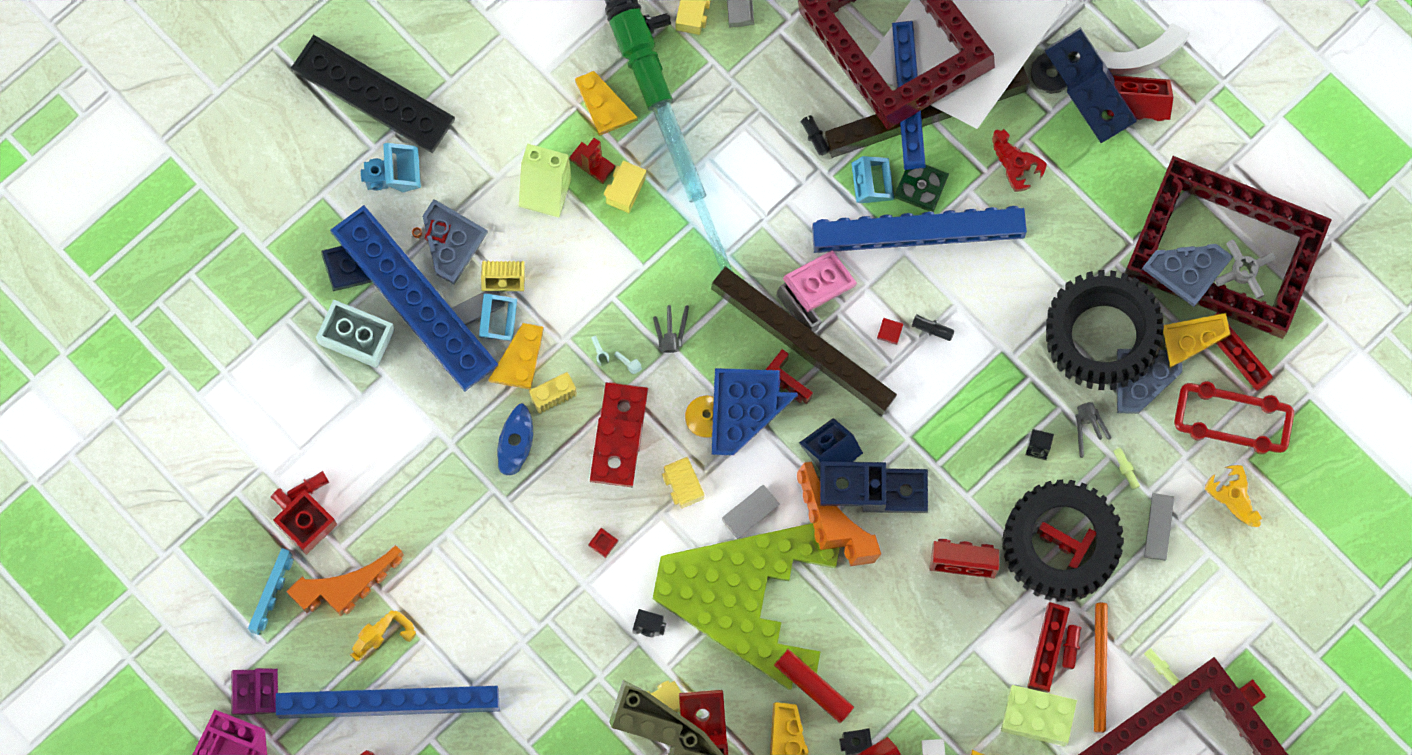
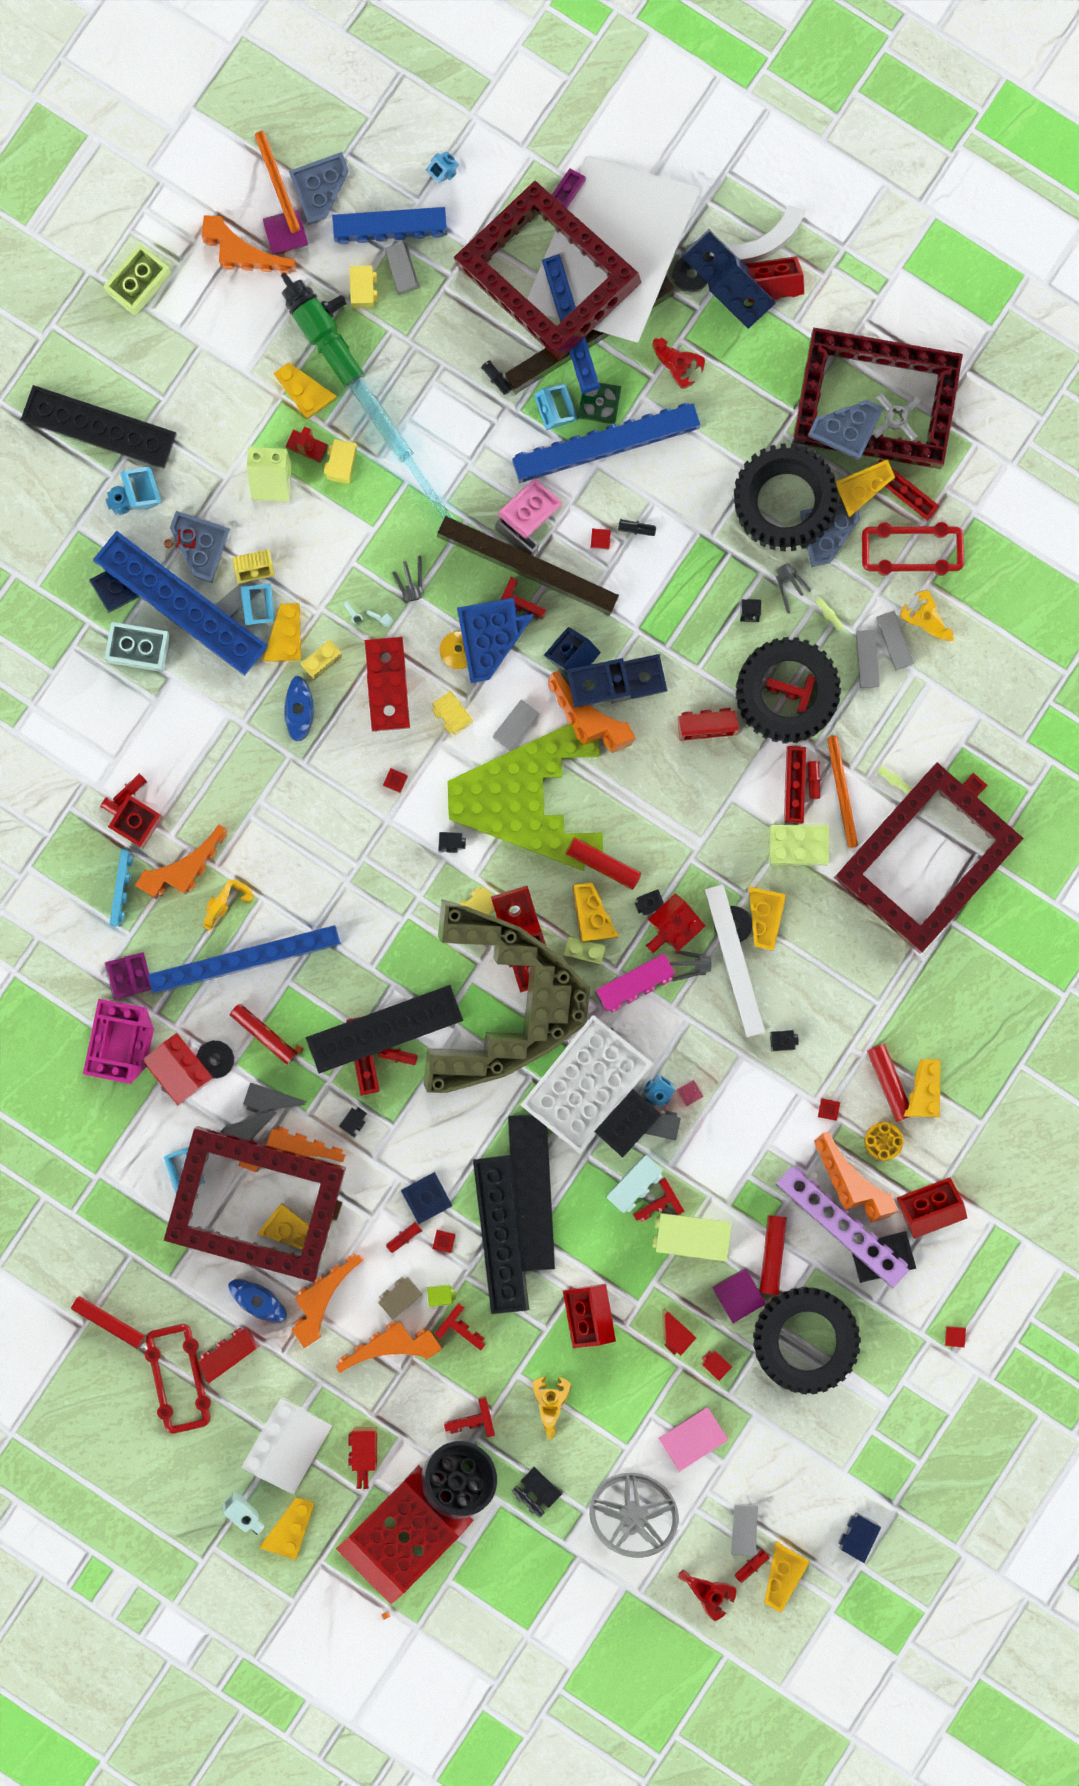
camera: 15 degrees left, 10 degrees up
none -> light grey tile [876,610,914,671]

